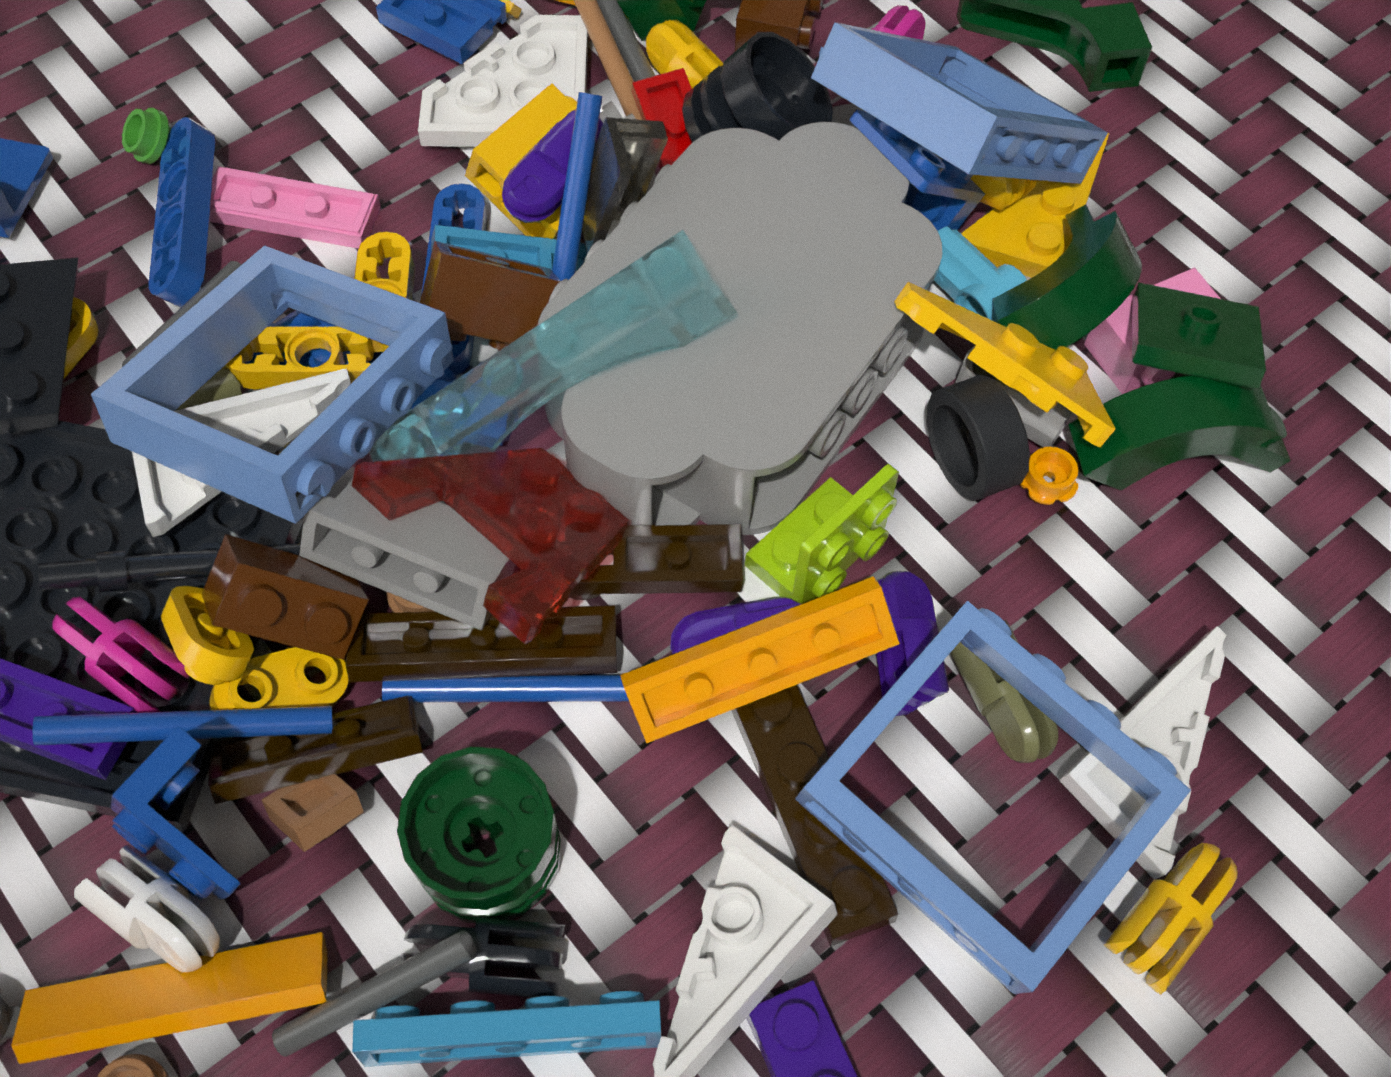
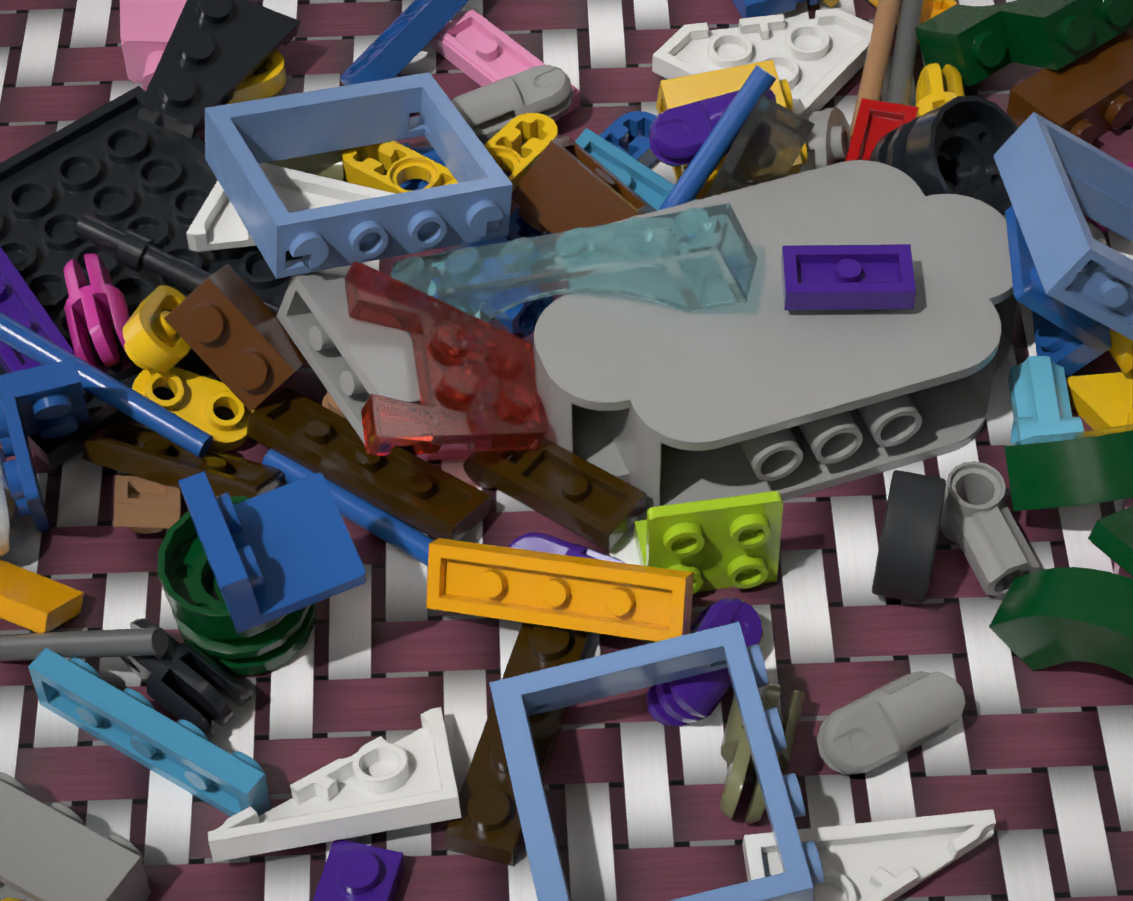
camera: 40 degrees right, 10 degrees down
yellow wing [894,282,1116,447] -> none
light orange plate [1020,447,1079,505] -> none
none -> blue bracket [178,471,368,633]
none -> light grey arm [451,65,573,144]
none -> dark purple plate [781,244,916,310]
none -> light grey arm [816,671,965,775]

